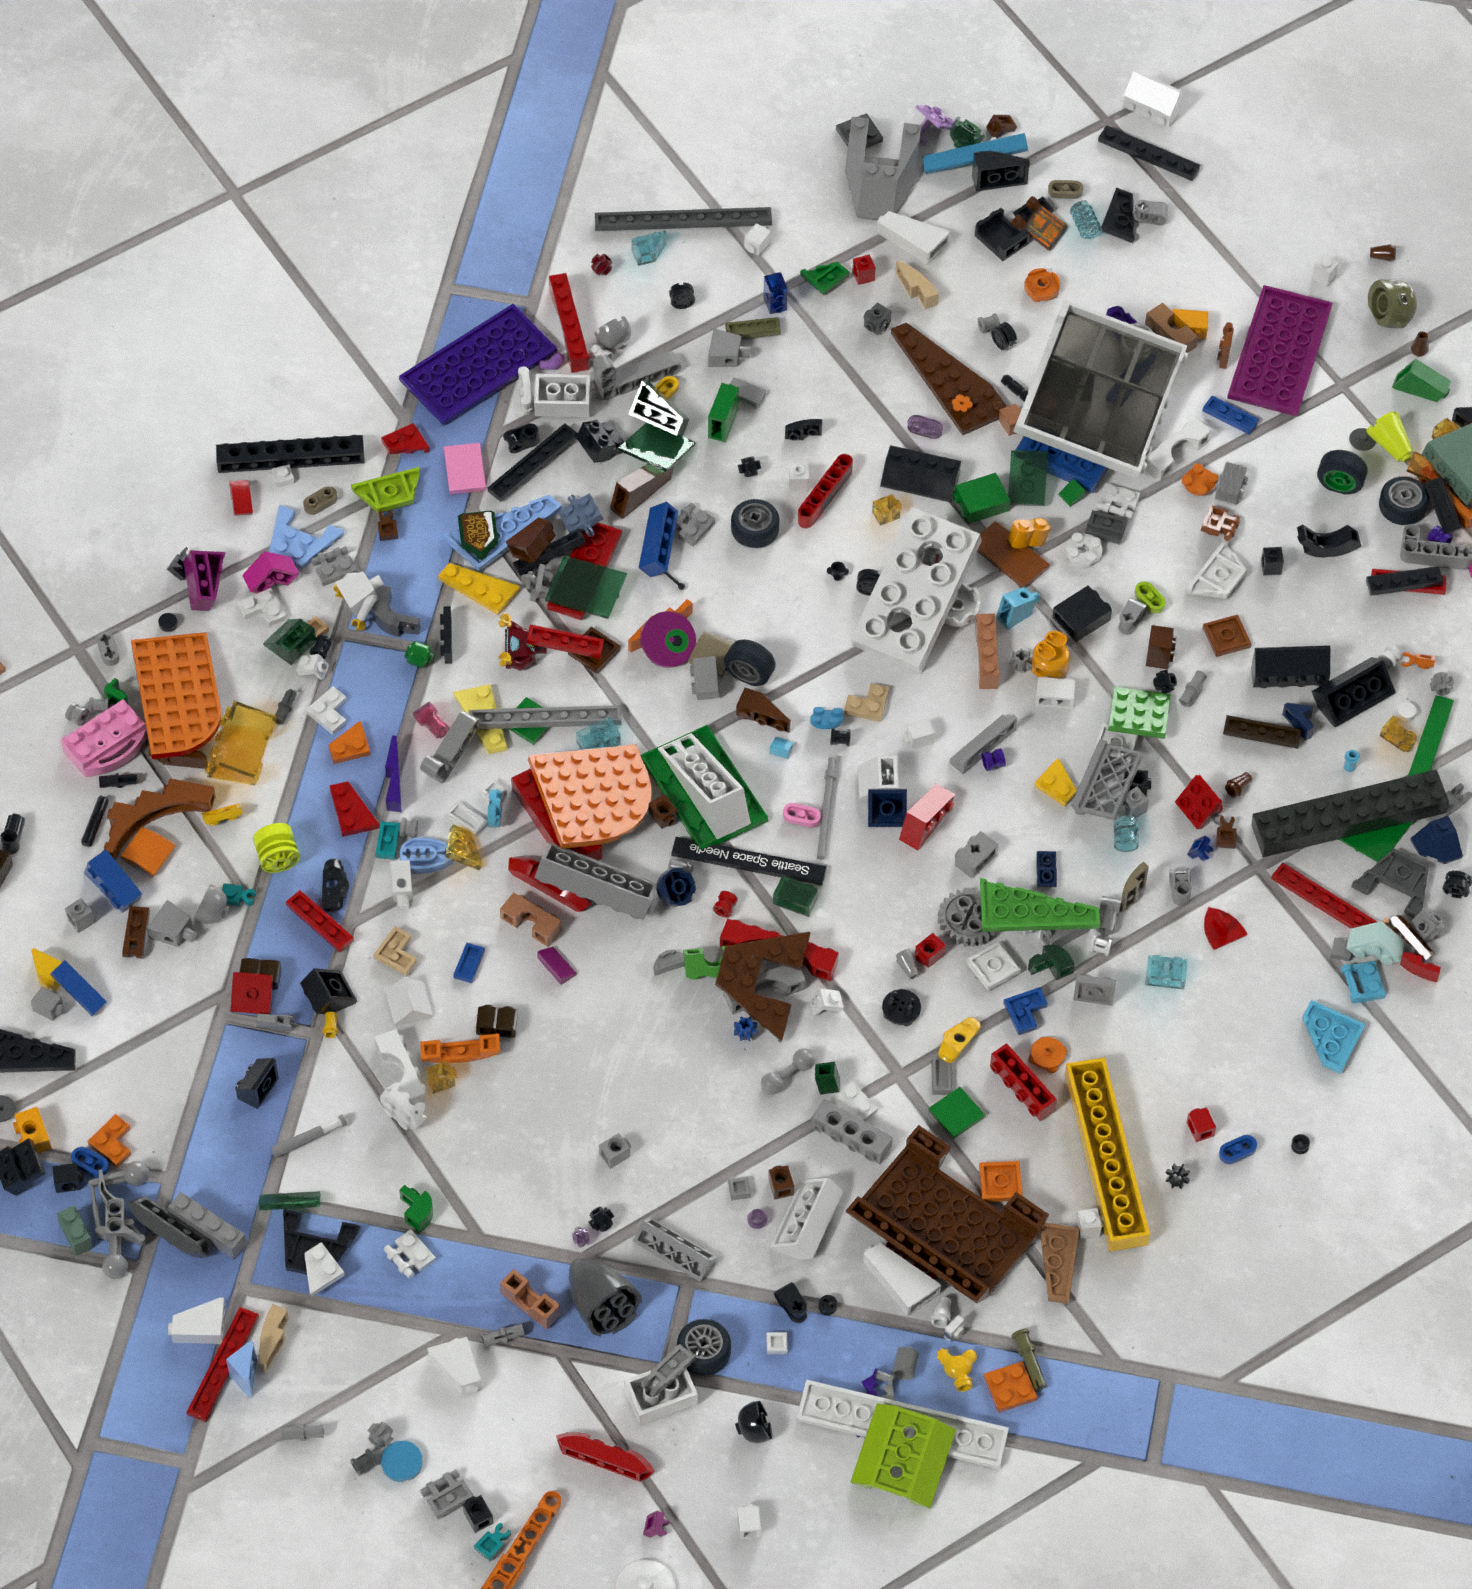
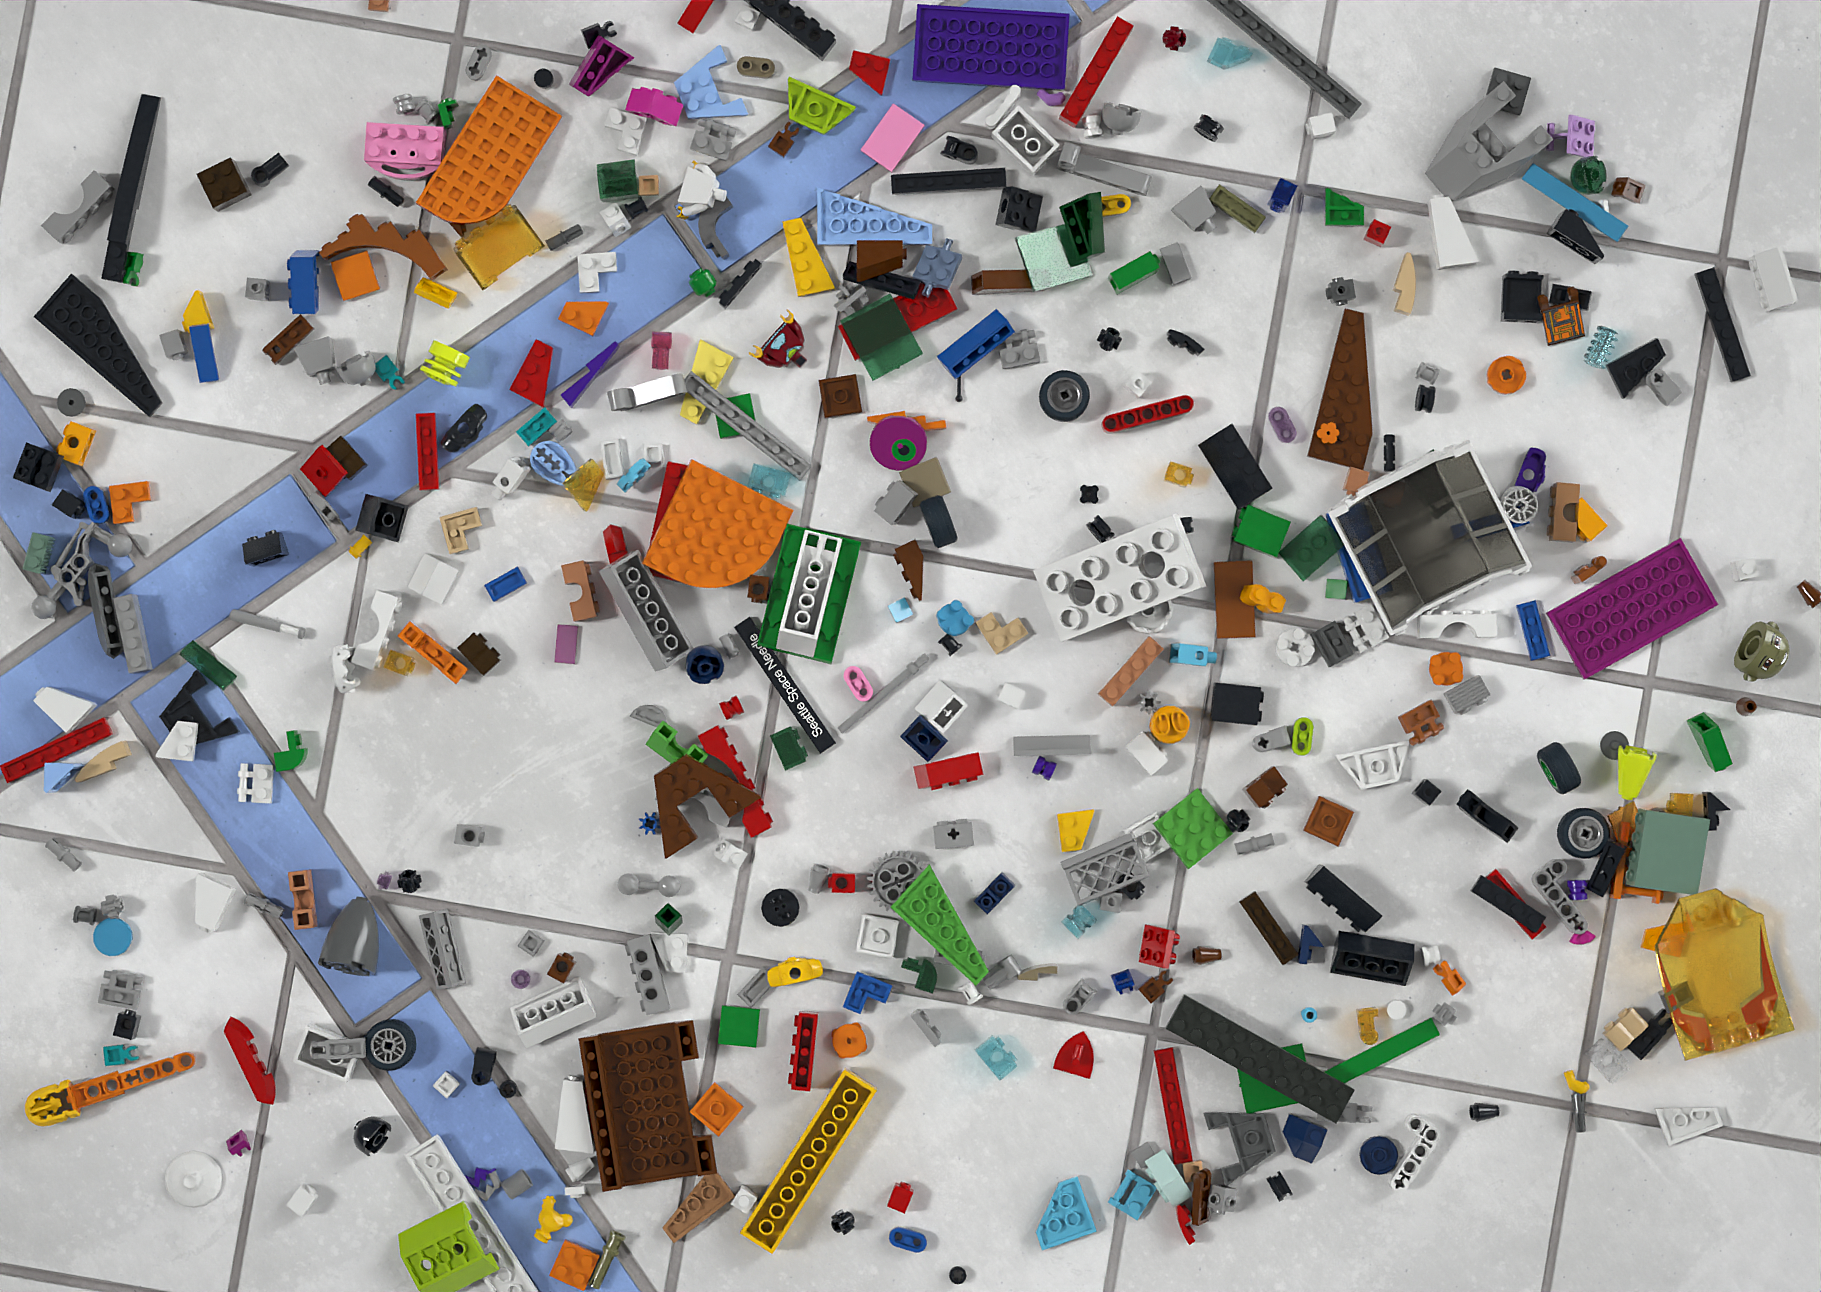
camera: 45 degrees right, 30 degrees up
black axle [81,796,109,847] -> none
tile [458,511,498,561] -> none
red plate [526,624,604,659] -> none
dark tan plate [1048,180,1083,199] -> none

